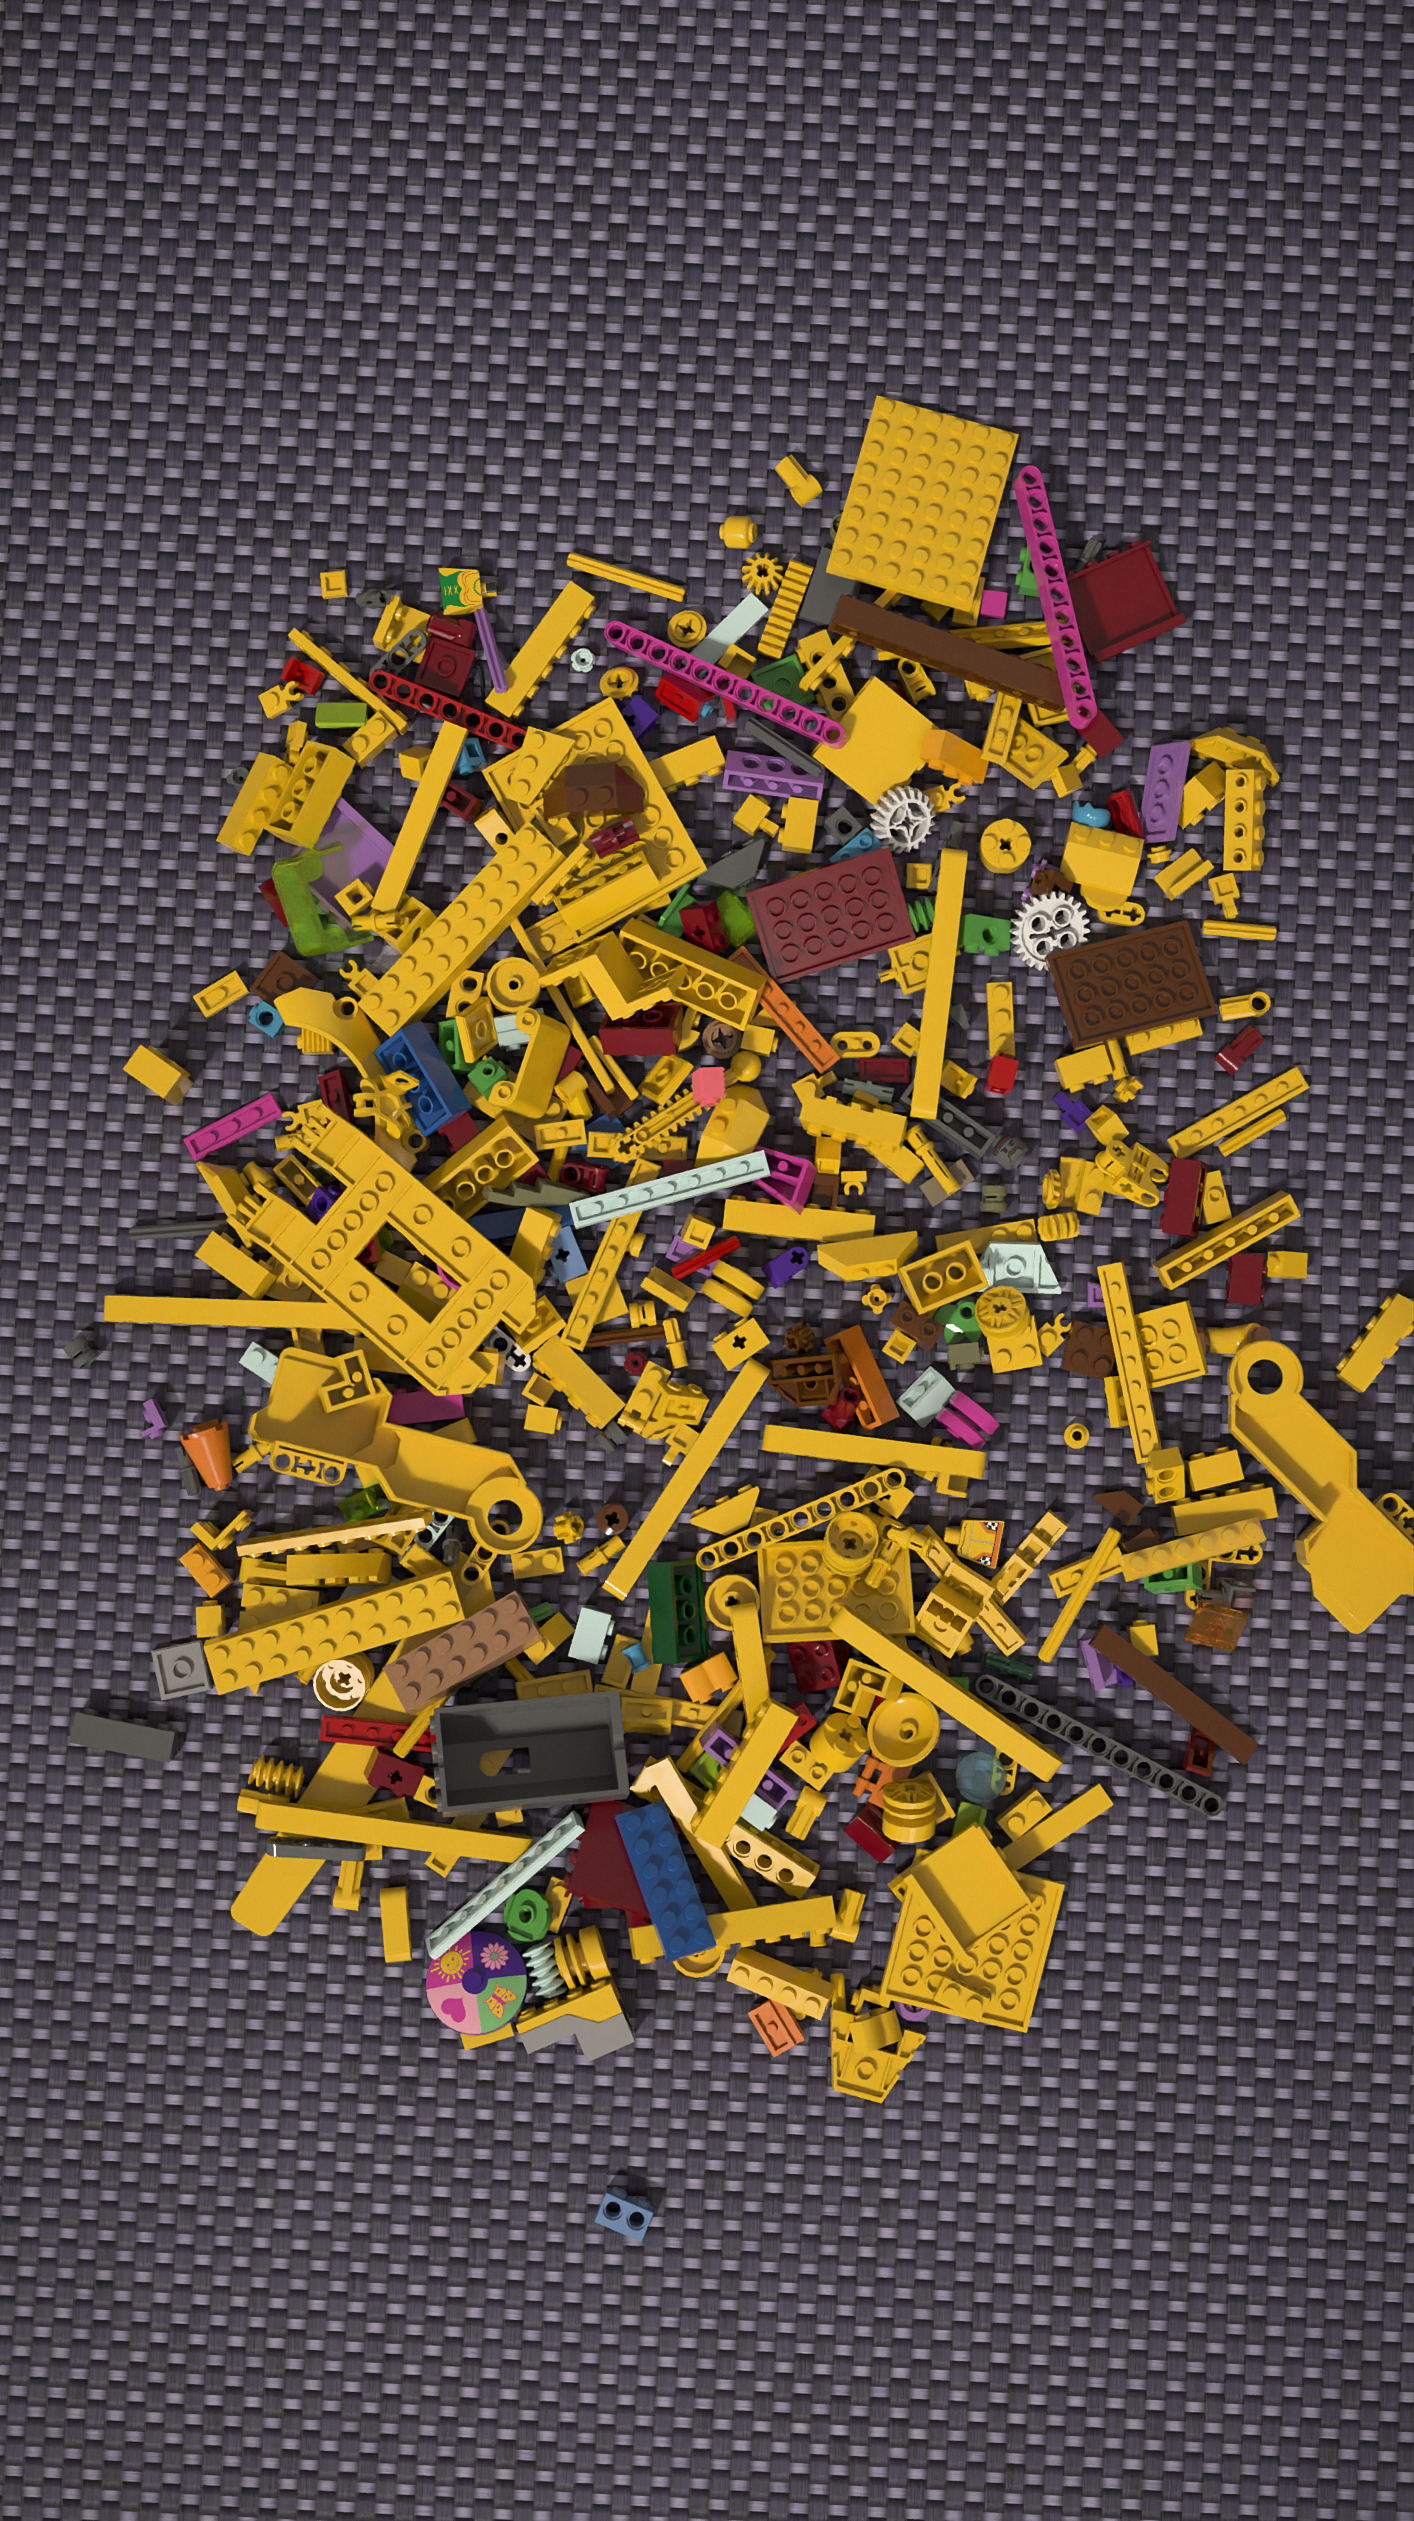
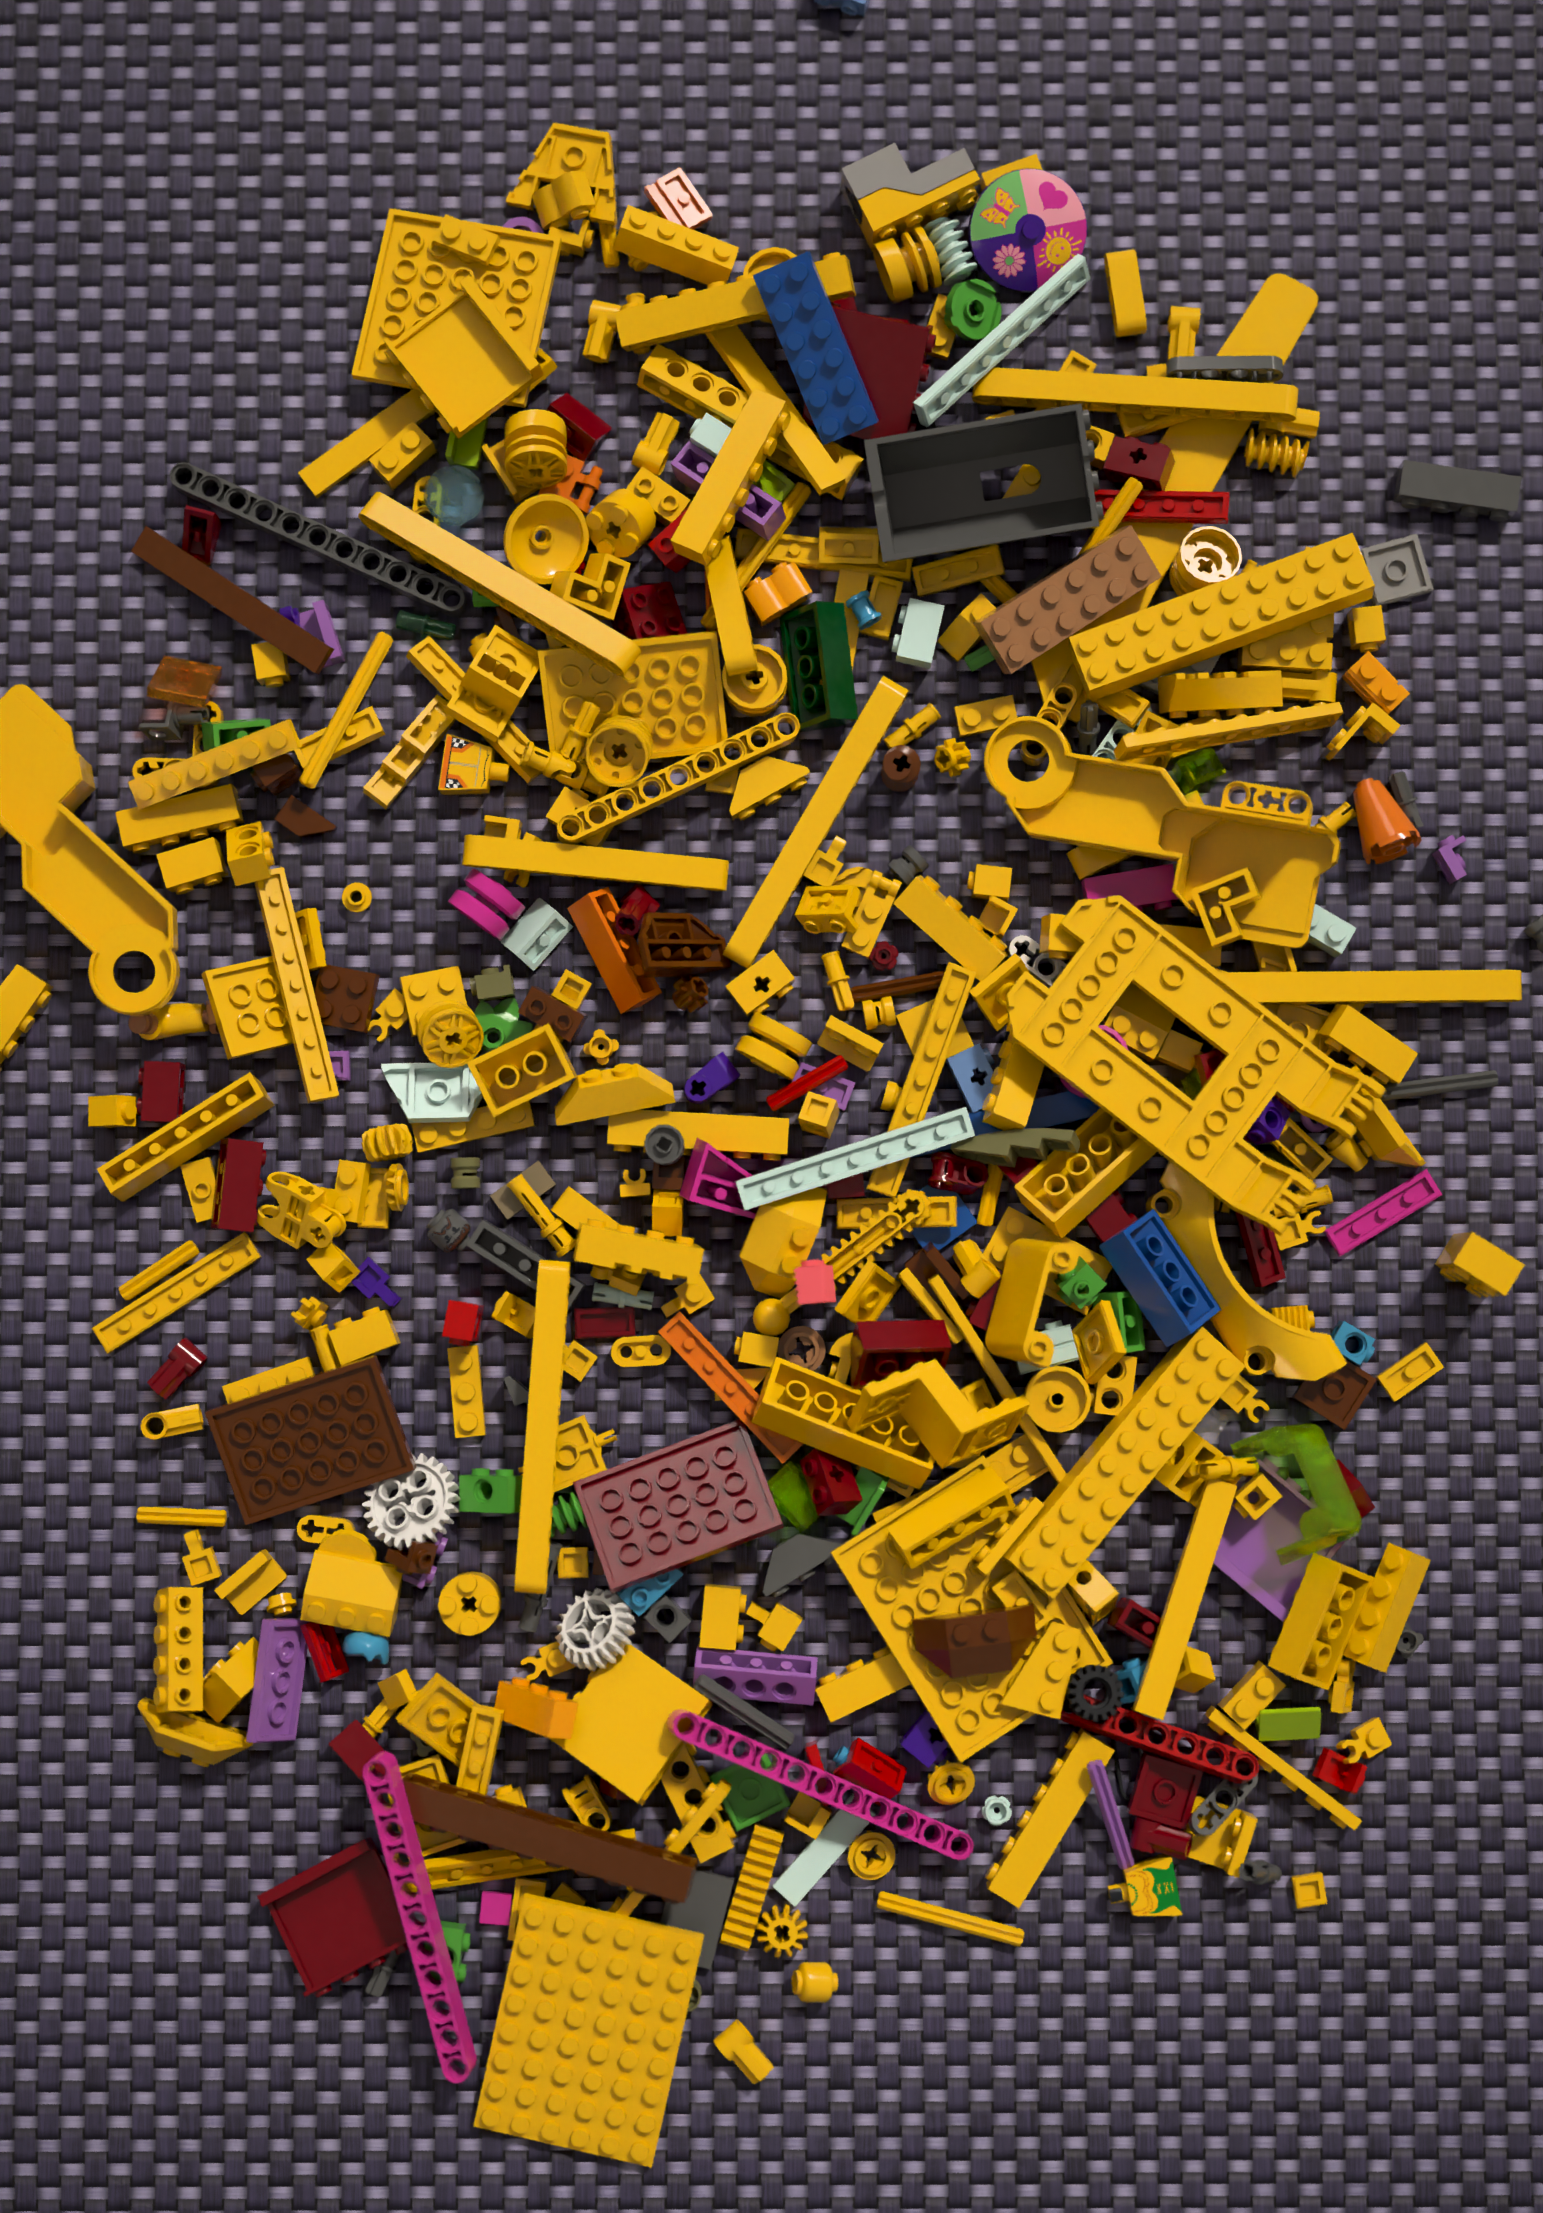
camera: 175 degrees left, 0 degrees up
yellow piece [353,1070,420,1139] -> none
yellow plate [534,1119,587,1151] -> none
dark red hips [589,816,641,860] -> none
none -> dark grey wheel [644,1124,685,1166]
none -> black tyre [1065,1665,1124,1721]

